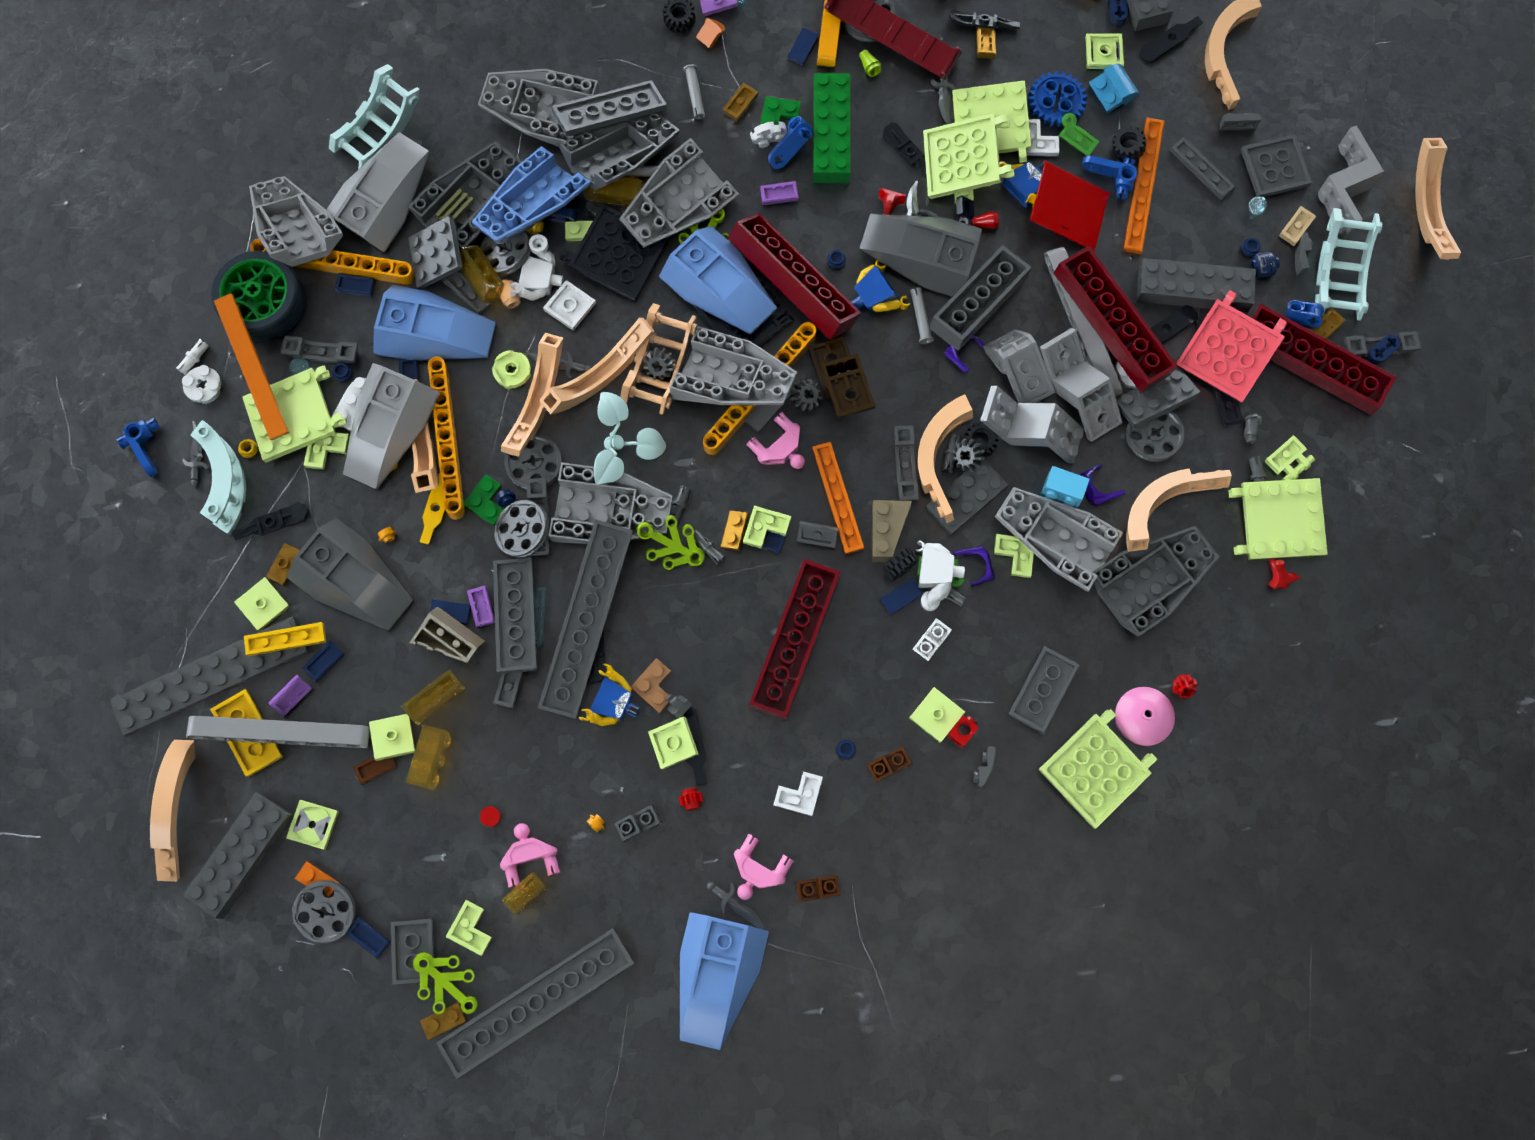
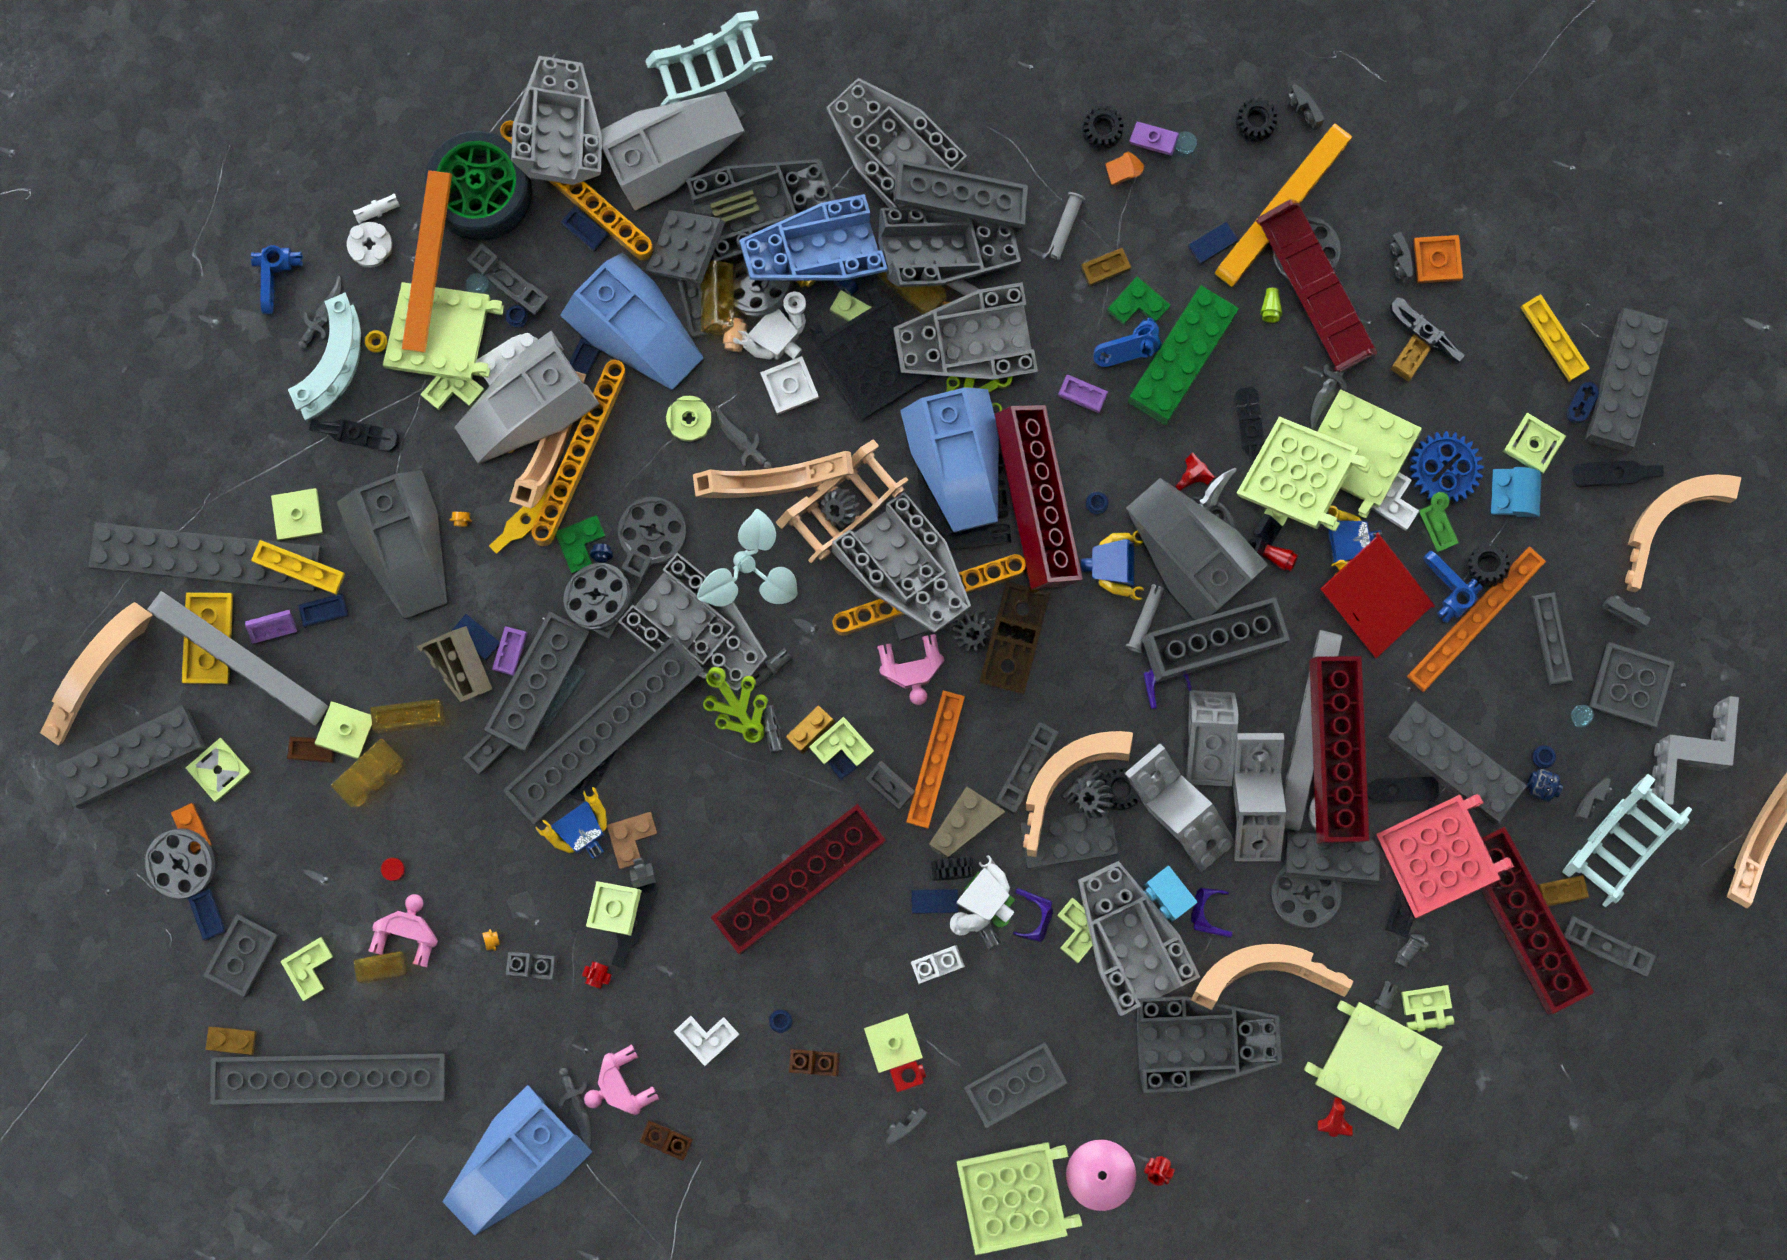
camera: 30 degrees right, 5 degrees up
pearl gold plate [266,543,300,586] -> none
lime plant [413,952,478,1014] -> none
light nougat arch [501,333,563,457] -> none
white plate [750,121,787,148] -> none
tan plate [1279,206,1316,246] -> none
blue piece [1286,300,1324,328] -> none
dark blue beam [1367,334,1400,365] -> none

